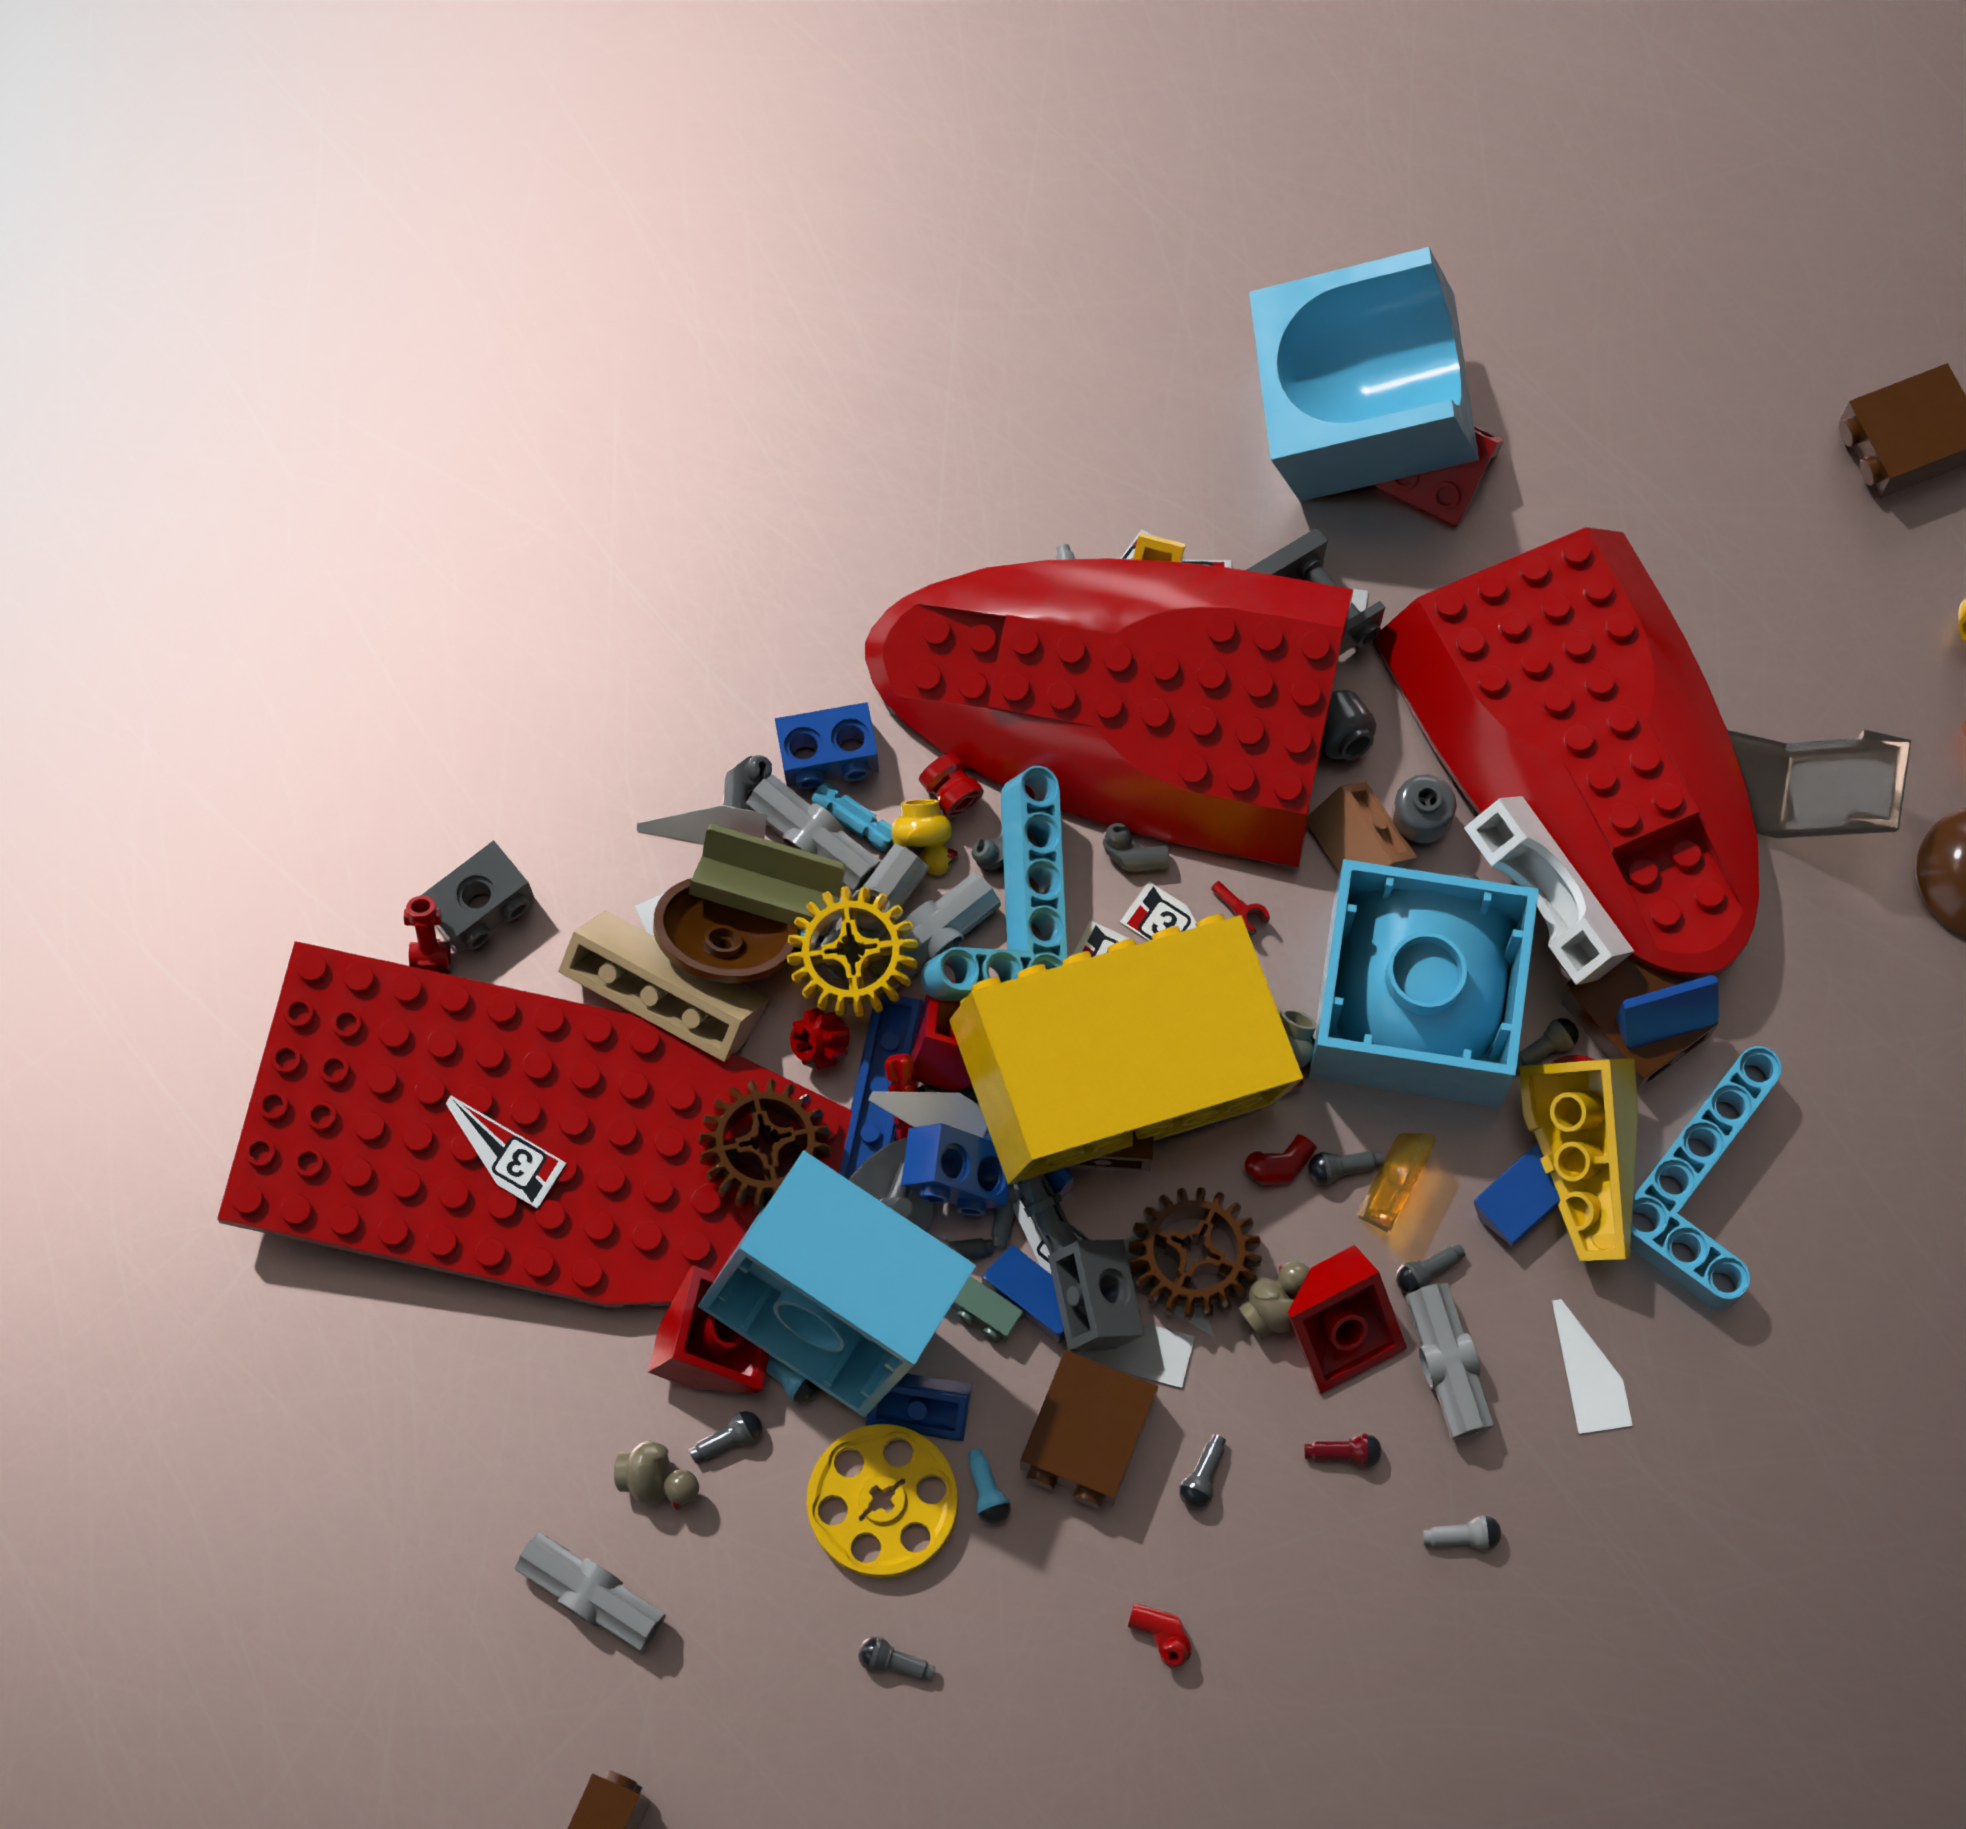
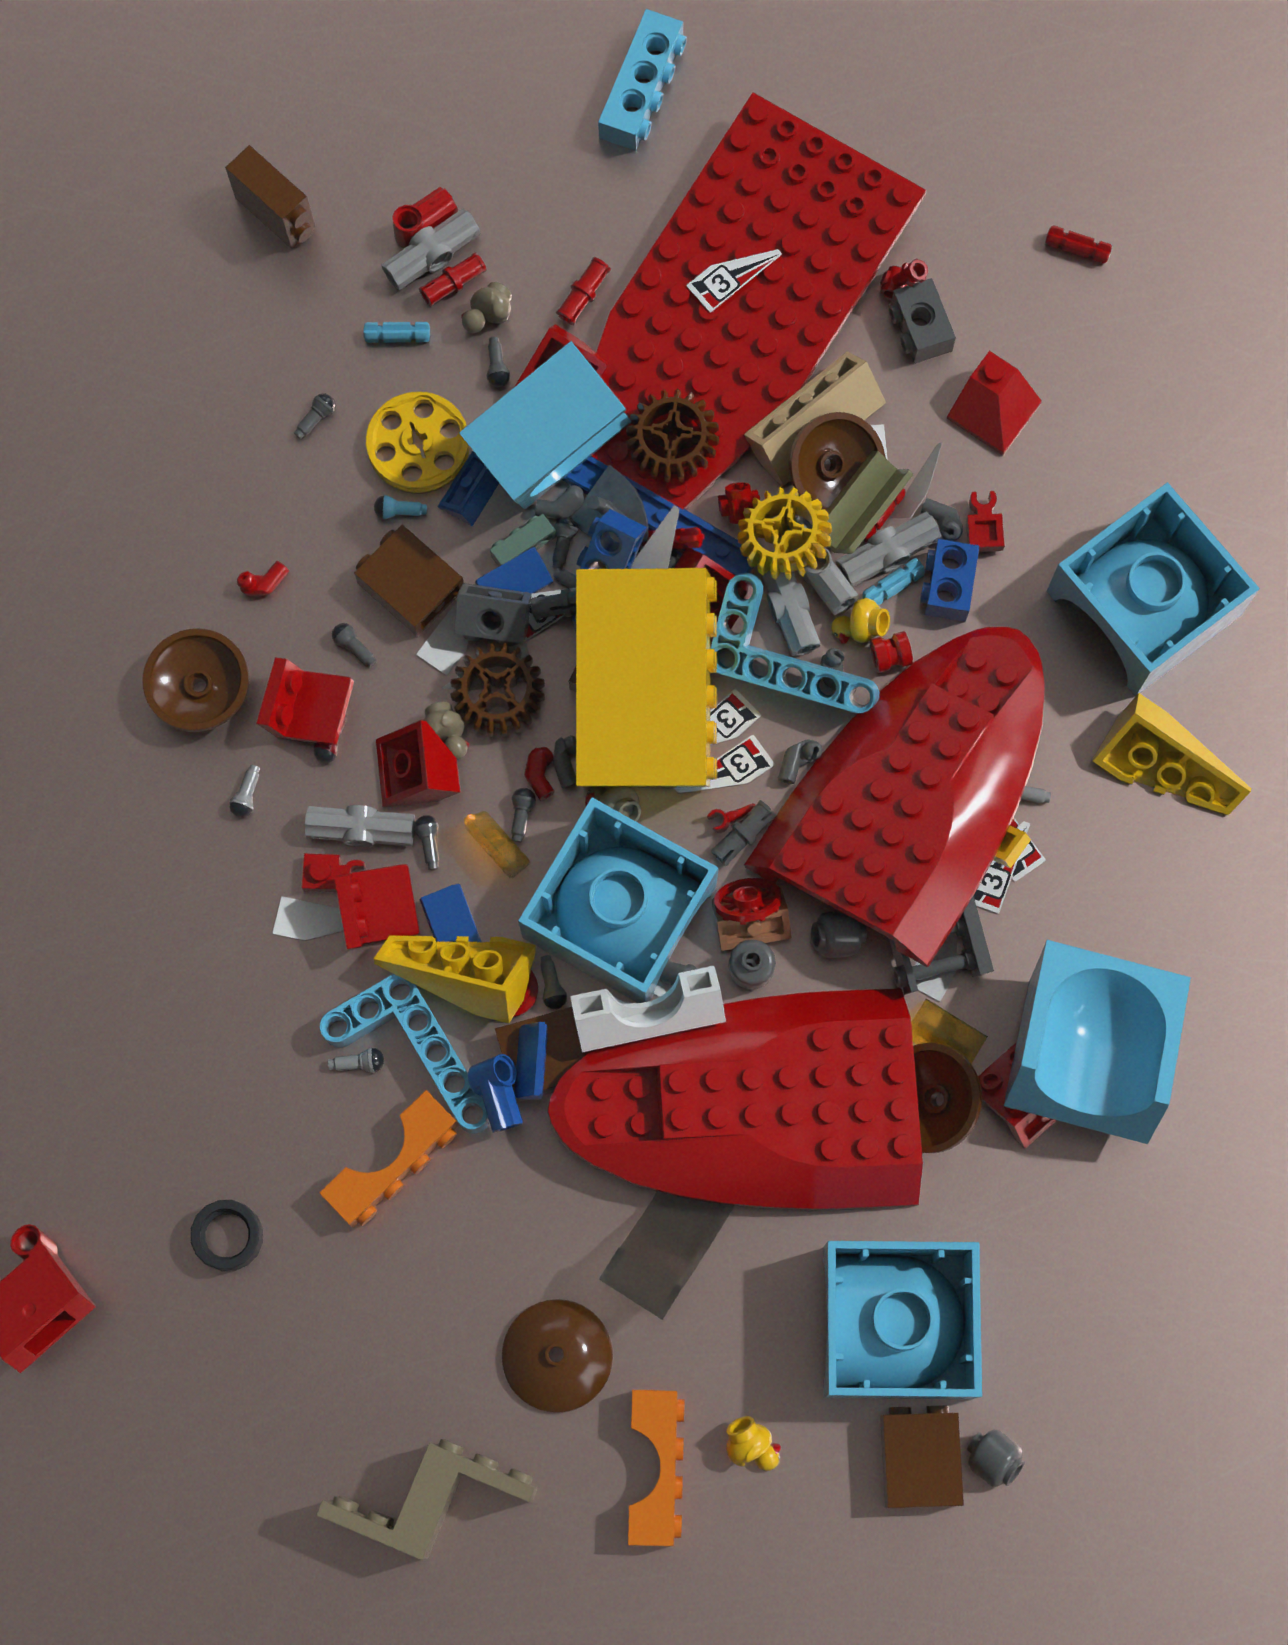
camera: 110 degrees right, 5 degrees up
none -> reddish brown dish [142,628,249,732]
none -> red bracket [256,657,354,745]
none -> red plate [302,853,366,892]
none -> orange arch [319,1090,459,1228]
none -> light grey piece [328,1048,384,1073]
none -> red bracket [335,864,419,949]
none -> medium azure axle [363,322,430,343]
none -> red piece [392,187,458,248]
none -> red pin [419,252,487,307]
none -> blue piece [468,1054,523,1133]
none -> dark grey arm [553,735,576,788]
none -> red pin [556,257,611,325]
none -> medium azure brick [598,9,687,151]
none -> dark grey pin [711,800,776,866]
none -> red wheel [714,878,782,925]
none -> medium azure piece [823,1241,982,1399]
none -> clear yellow slope [911,998,988,1064]
none -> reddish brown dish [913,1043,982,1153]
none -> red slope [947,350,1042,455]
none -> red plate [966,491,1005,552]
none -> dark grey head [967,1430,1025,1487]
none -> red axle [1045,225,1112,263]
none -> medium azure piece [1046,482,1260,697]
none -> yellow wedge [1093,693,1251,815]

